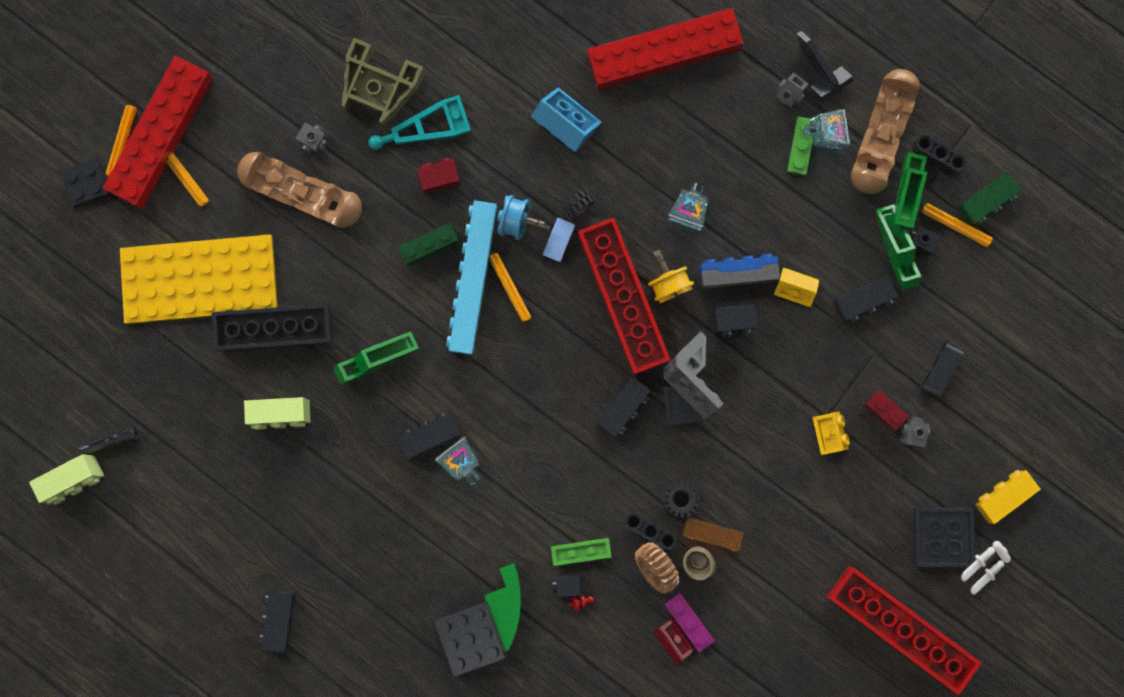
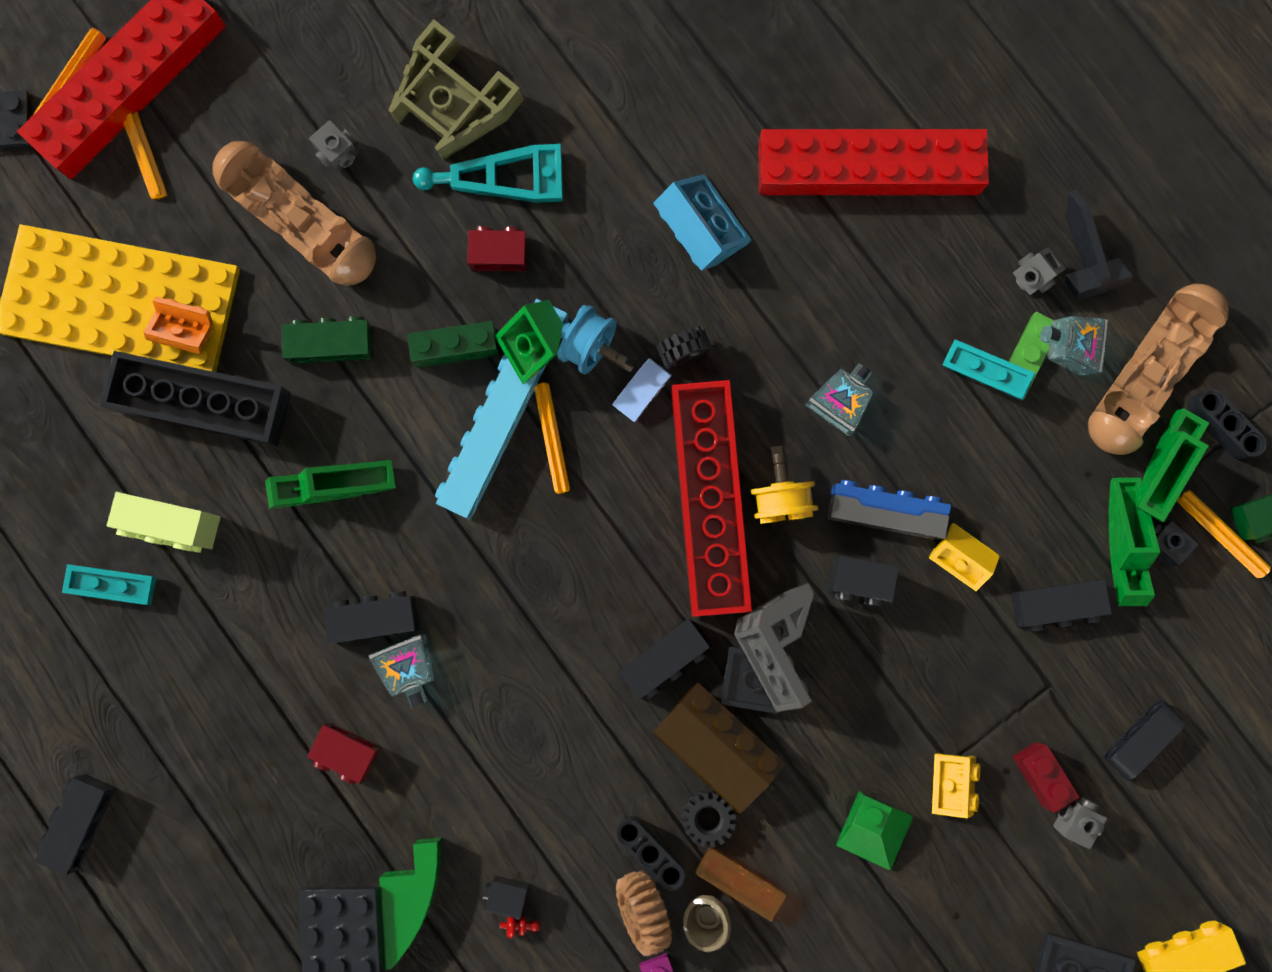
camera: 15 degrees right, 0 degrees up
bright green plate [551,538,611,566] -> none
none -> teal plate [62,564,156,605]
none -> orange bracket [143,297,214,354]
none -> dark green brick [281,316,374,364]
none -> dark red brick [307,723,381,784]
none -> green slope [495,300,563,384]
none -> dark brown slope [652,683,786,814]
none -> green slope [836,791,913,871]
none -> teal plate [942,340,1036,400]

